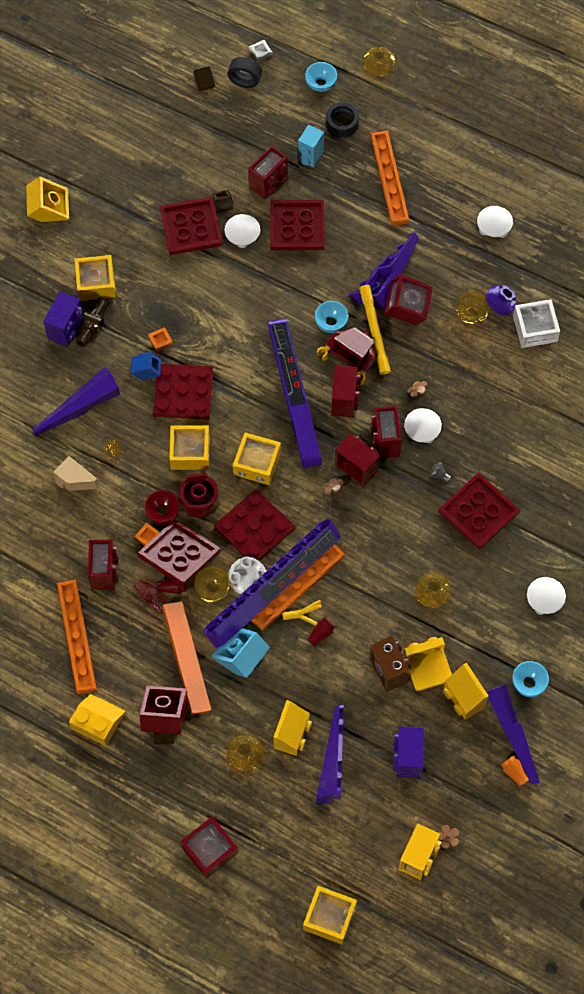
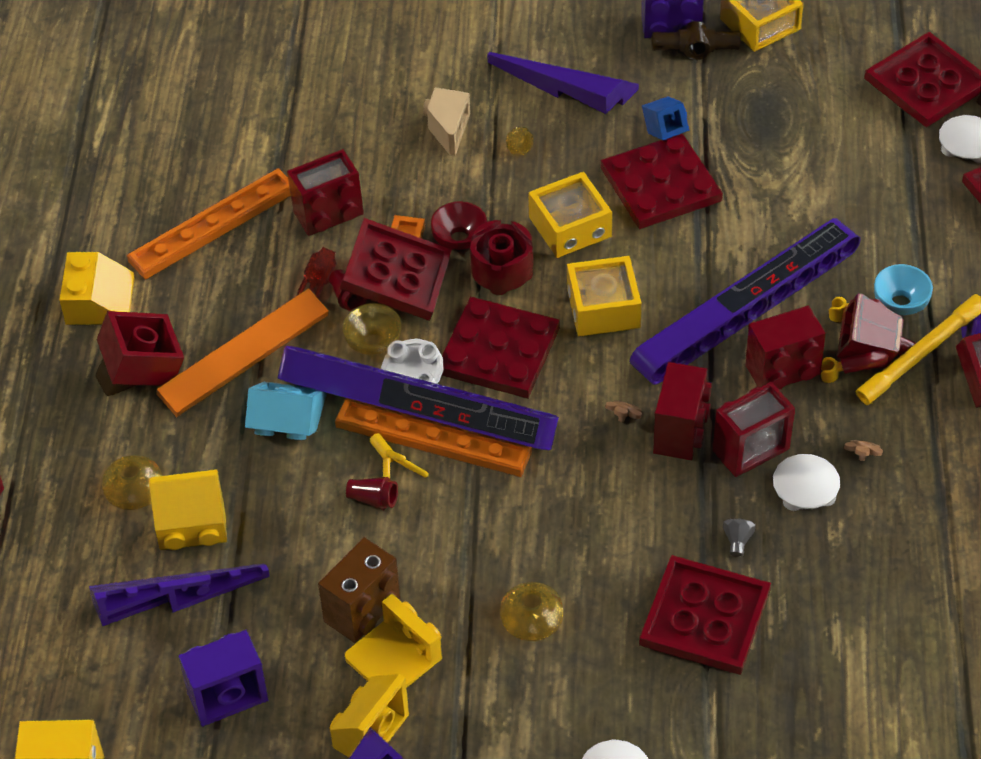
camera: 65 degrees right, 15 degrees down
orange plate [148,327,173,353] -> none

